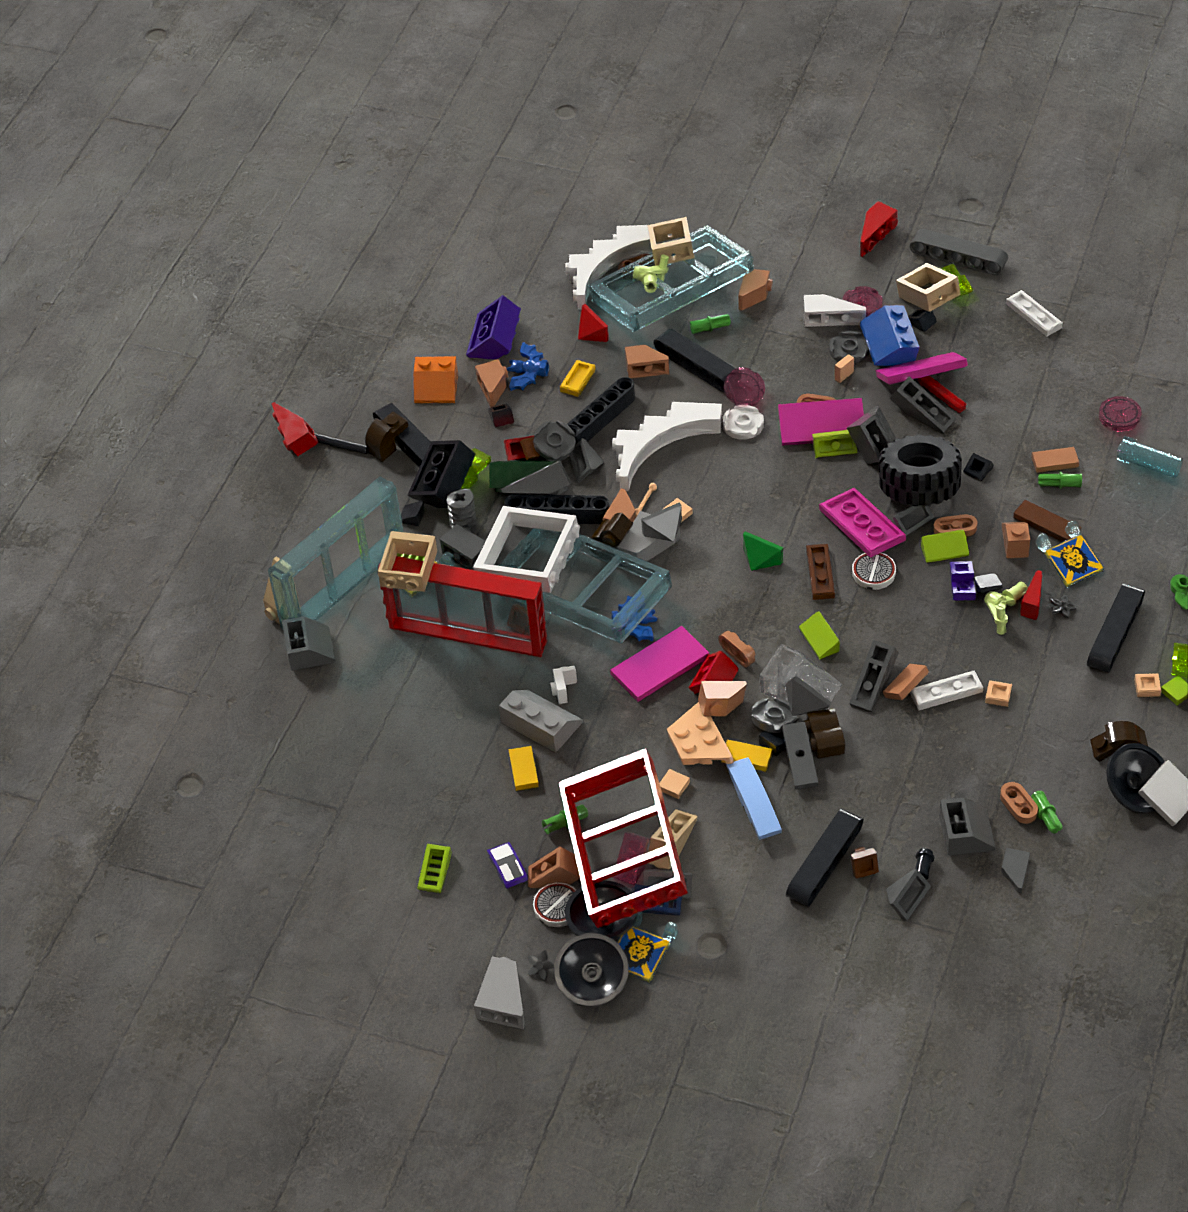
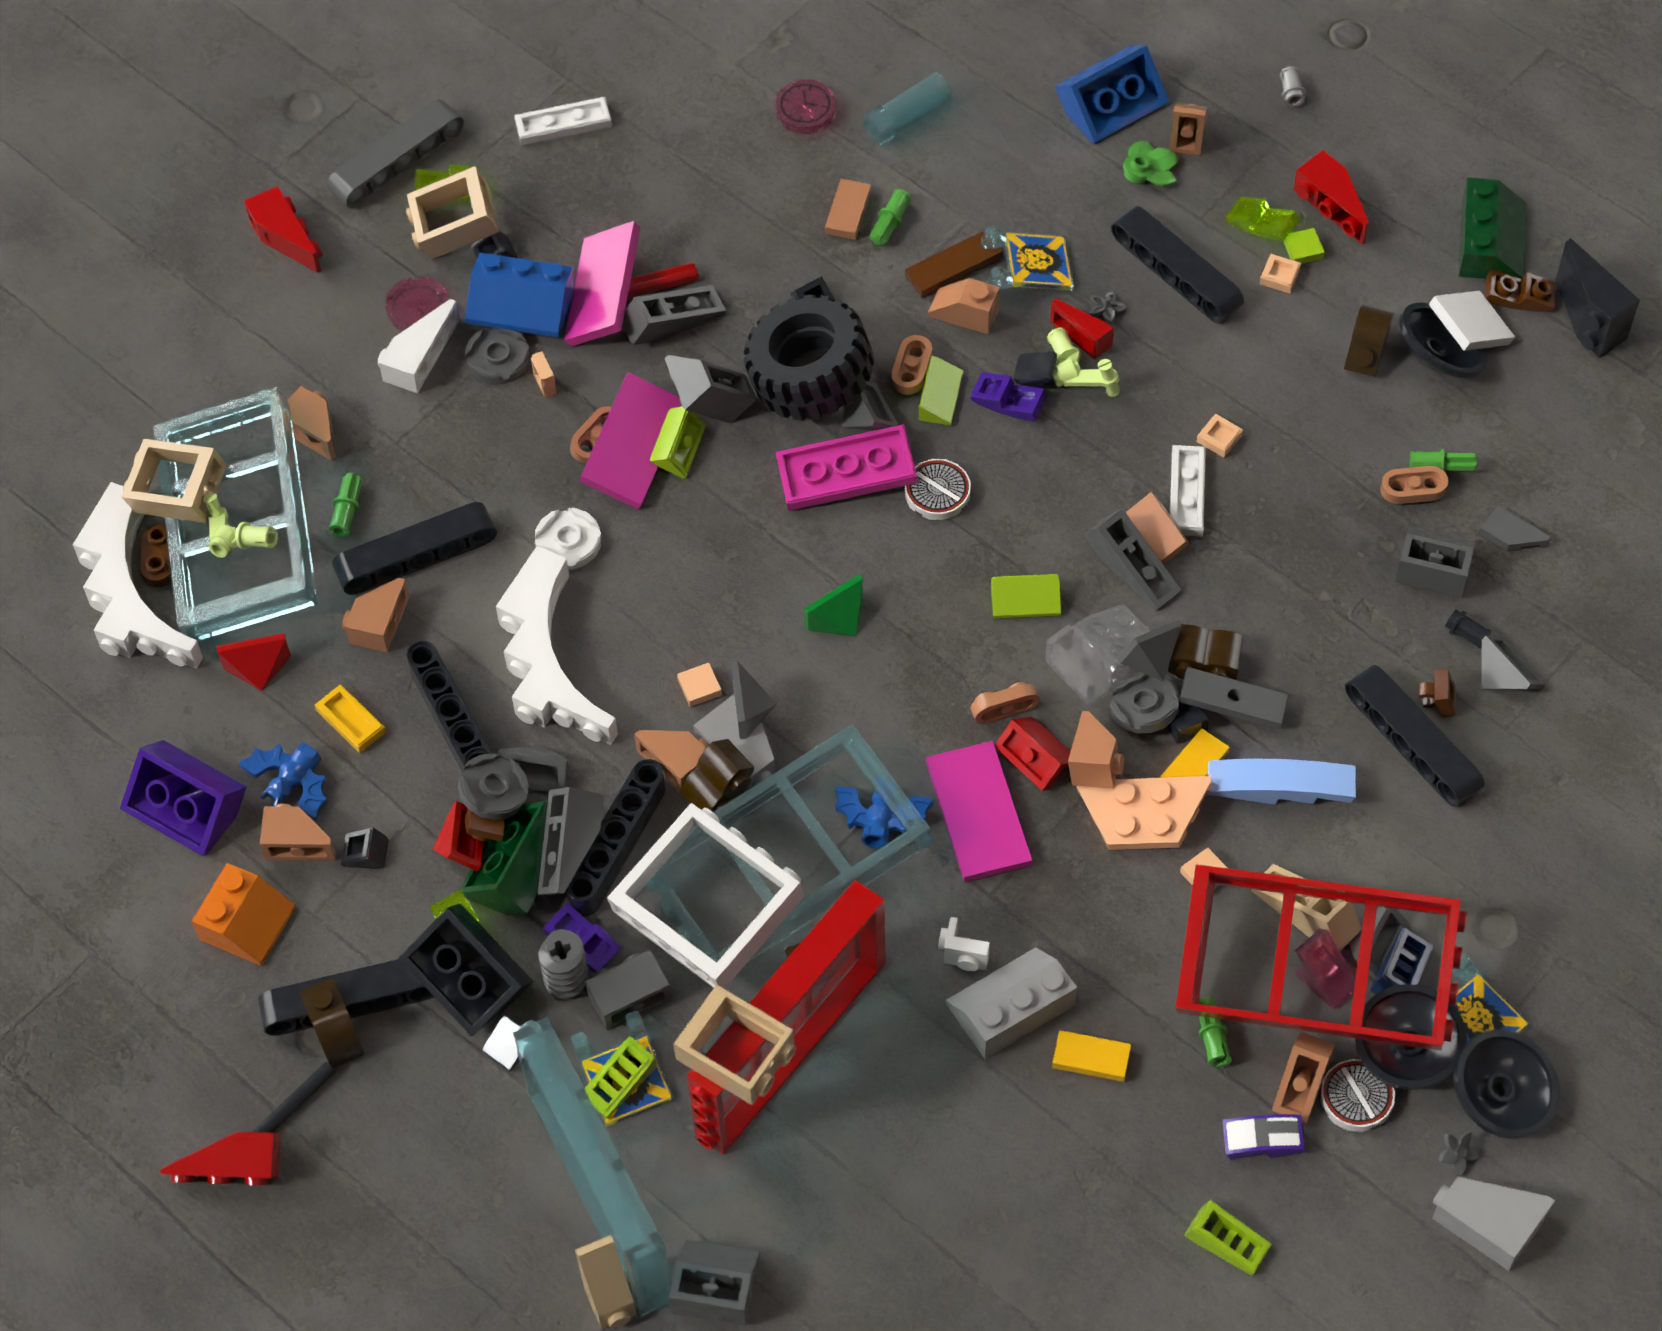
camera: 70 degrees left, 10 degrees up
light nougat hinge [635,483,657,517] -> none
clear pink tile [724,367,765,406] -> none
reddish brown tile [806,544,835,600] -> none
none -> dark purple slope [542,902,621,972]

